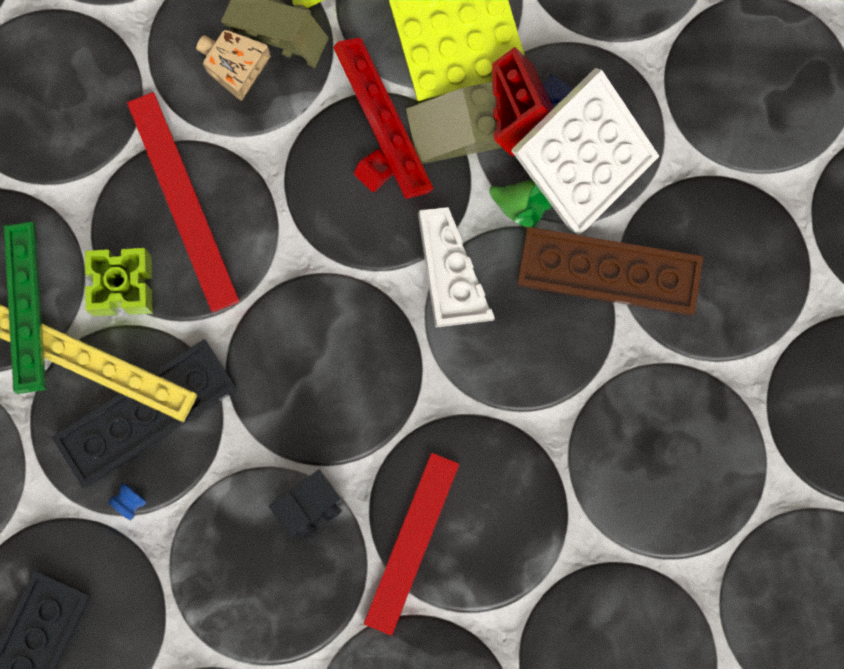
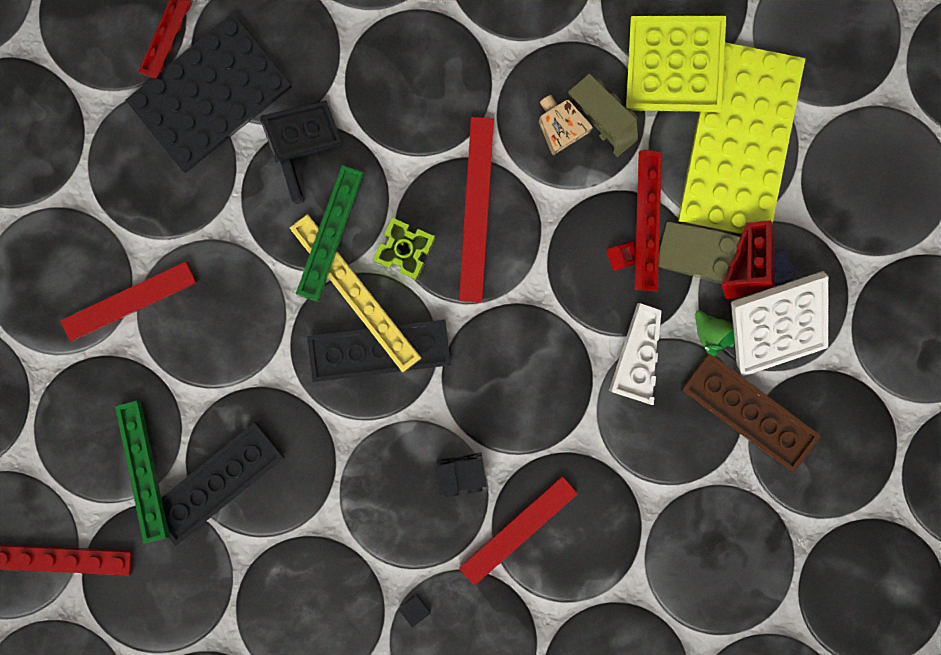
camera: 25 degrees right, 10 degrees up
blue wheel [108,483,147,521] -> none

